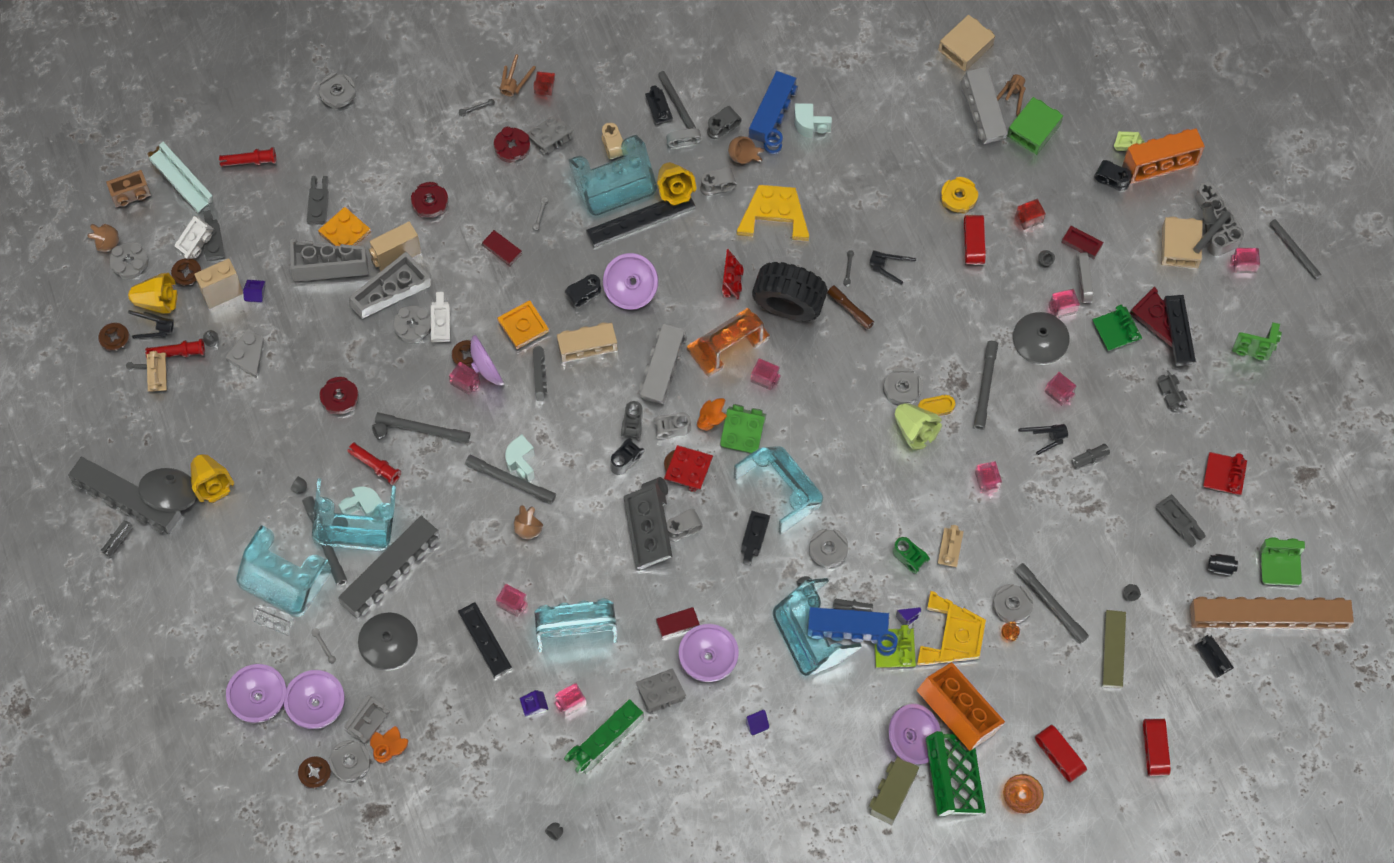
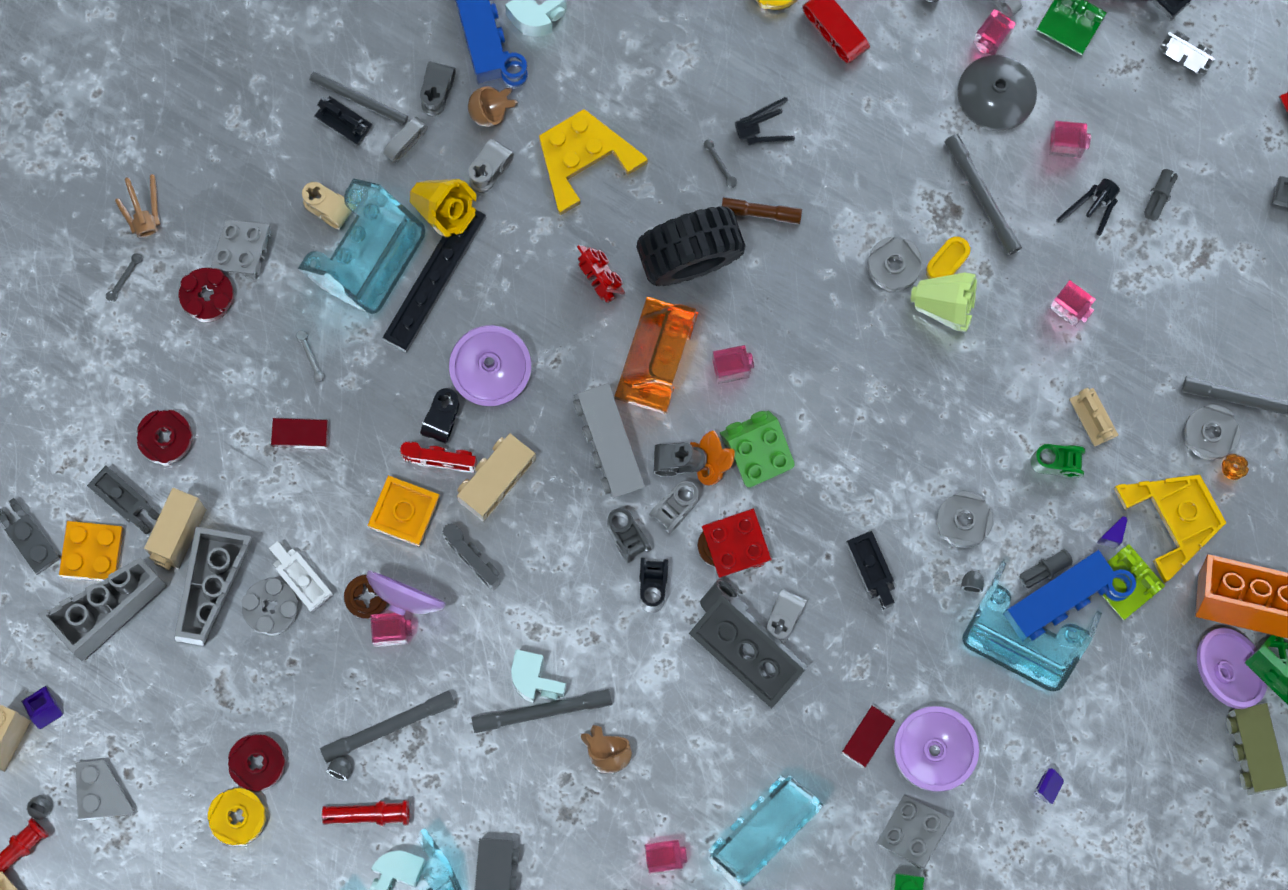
camera: 40 degrees left, 10 degrees up
clear red bracket [533,71,555,96] -> none
clear light blue windscreen [734,446,823,535] -> none
none -> dark grey hinge [87,465,160,535]
none -> yellow plate [207,788,266,846]
none -> red hinge [400,442,478,473]
none -> dark grey piece [654,442,707,476]

